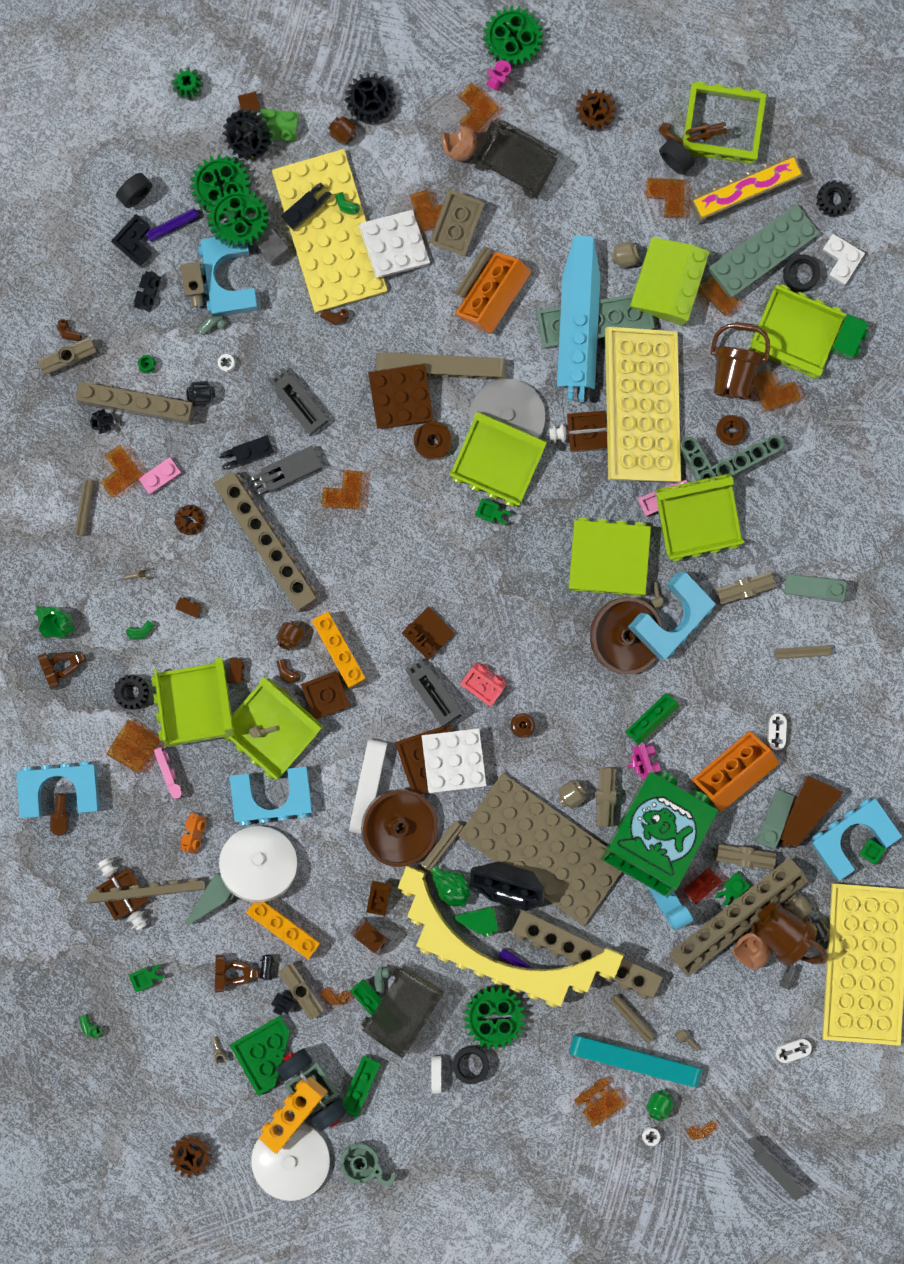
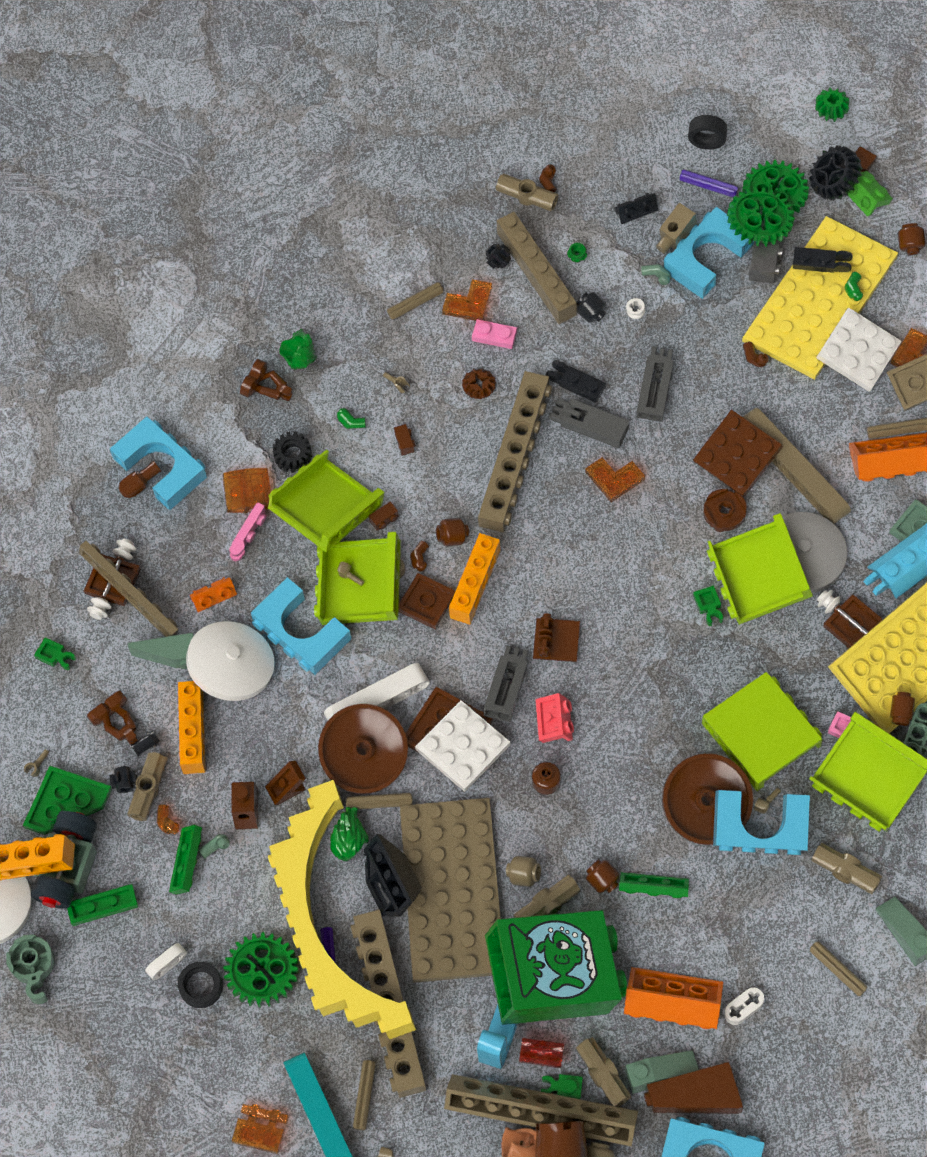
camera: 60 degrees right, 20 degrees down
black plate [111,214,152,268] -> none
clear smoke windscreen [360,964,444,1058] -> none
green slope [455,906,498,937] -> none
dark pink hips [627,744,661,781] -> none
none -> reddish brown head [586,859,620,893]
none -> reddish brown brick [890,692,915,726]

